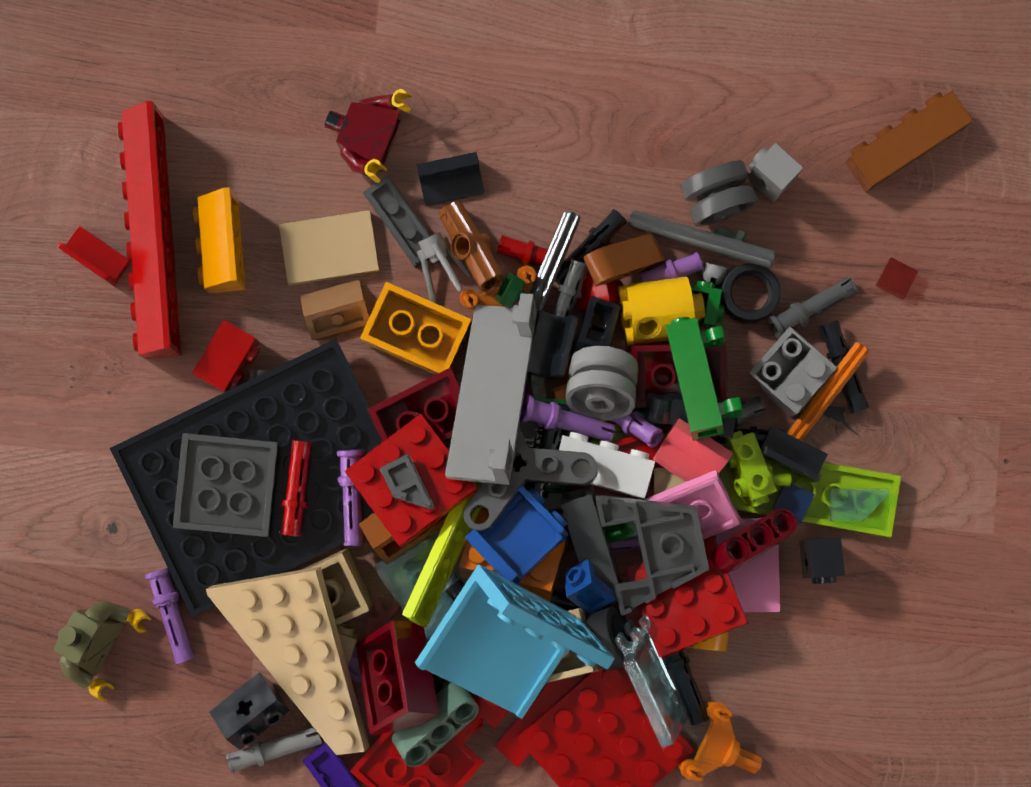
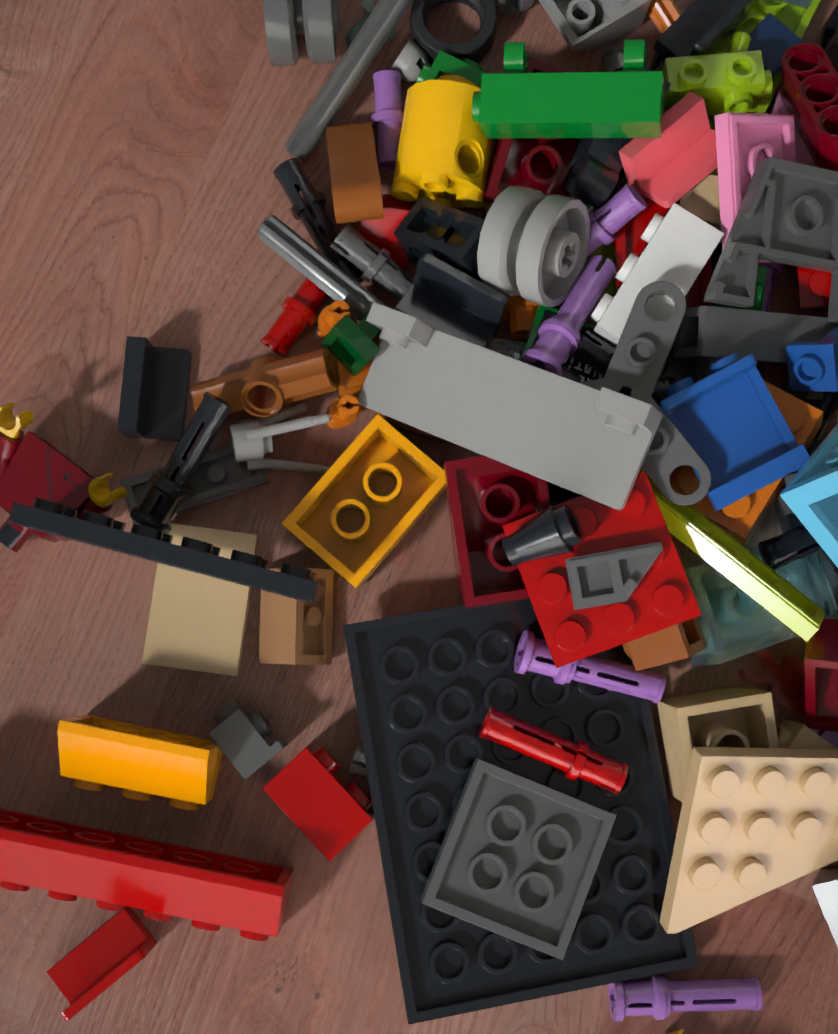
camera: 75 degrees left, 0 degrees up
none -> black plate [8,497,325,606]
none -> black pin [130,392,233,534]
none -> dark grey brick [208,700,288,779]
none -> black cone [502,504,584,566]

